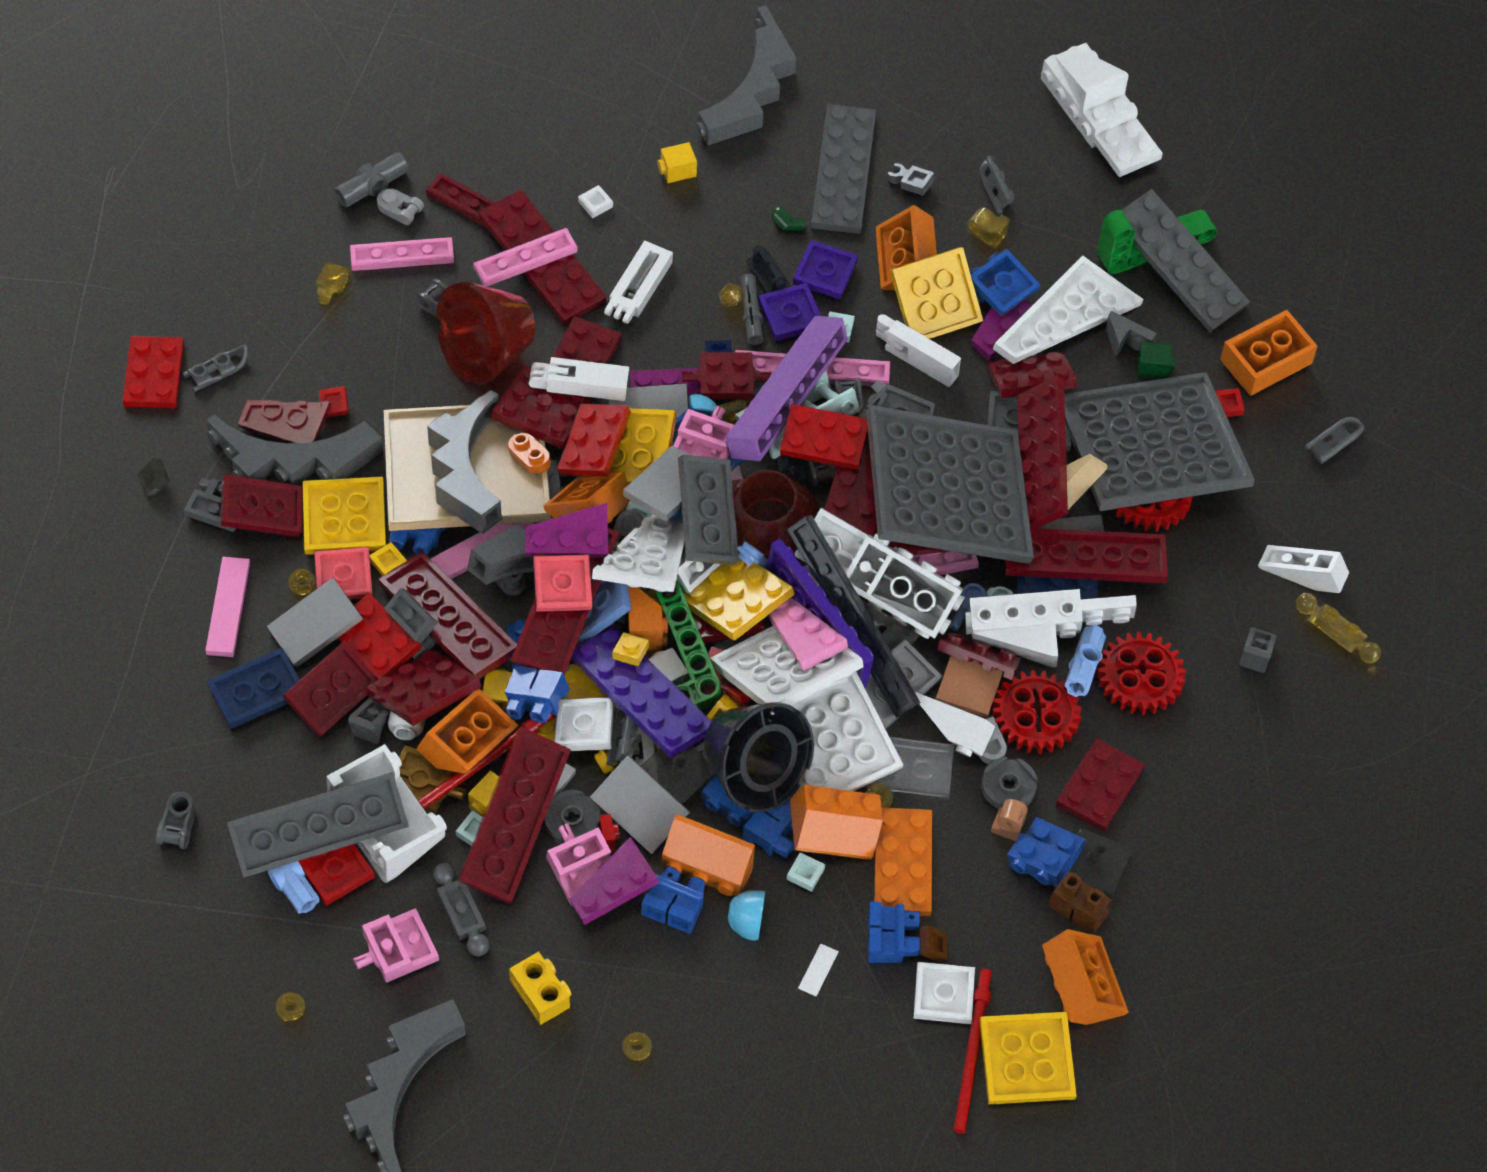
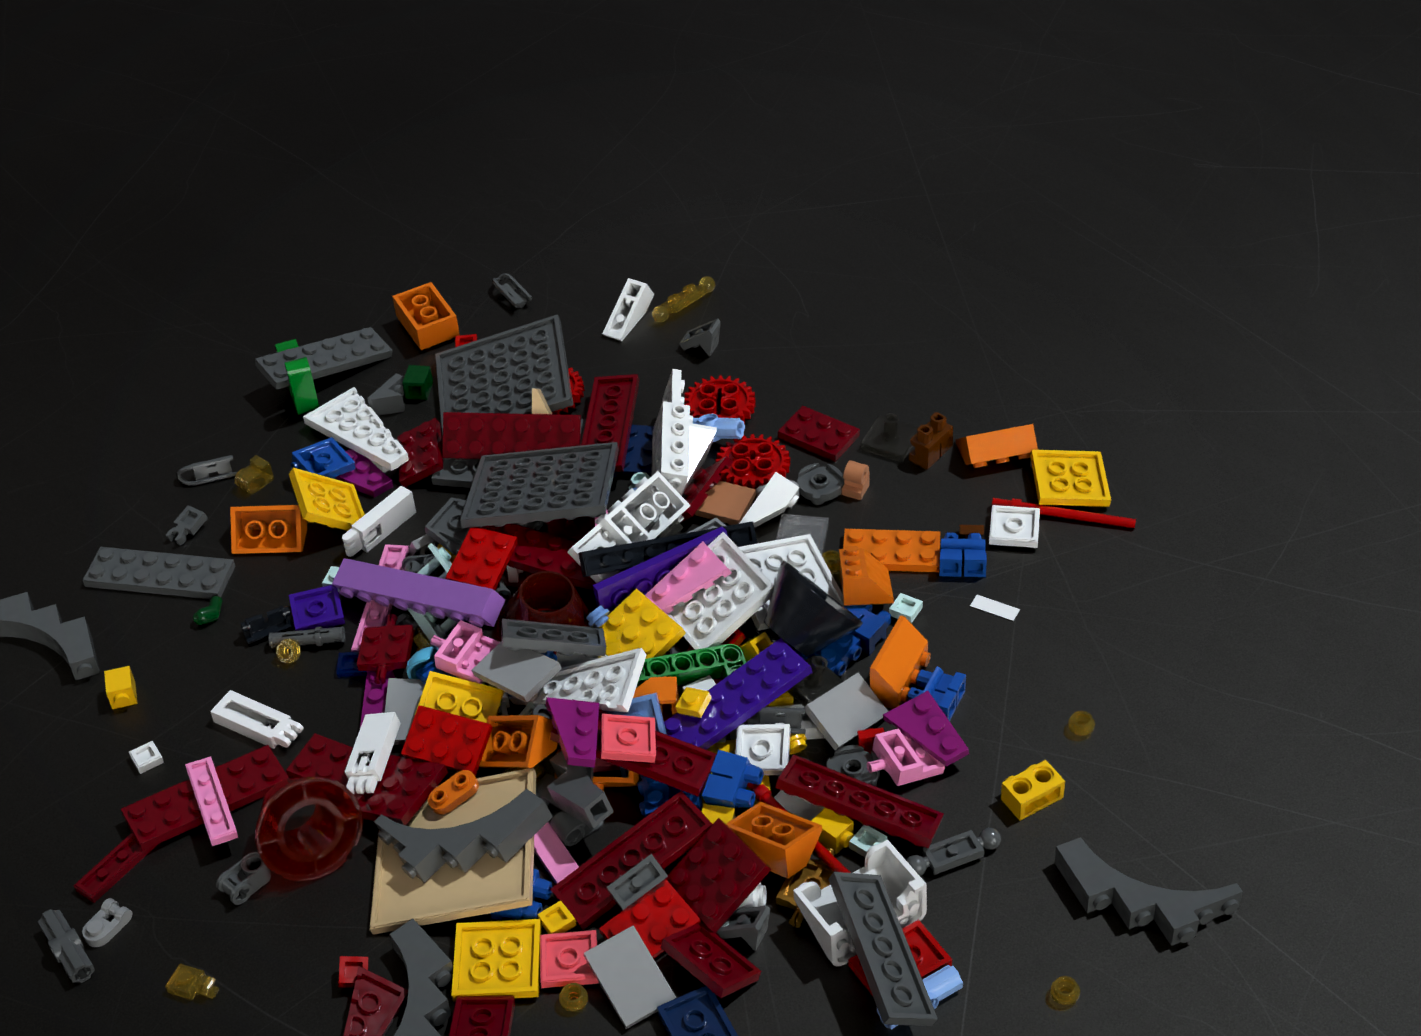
camera: 80 degrees left, 15 degrees down
bright pink tile [350,237,454,271] -> none
bright pink plate [353,908,439,983] -> none
medium azure helmet [728,890,765,940] -> none
dark purple plate [793,240,858,300] -> none
blue plate [1007,817,1086,887] -> none
white wedge [1041,43,1163,177] -> none

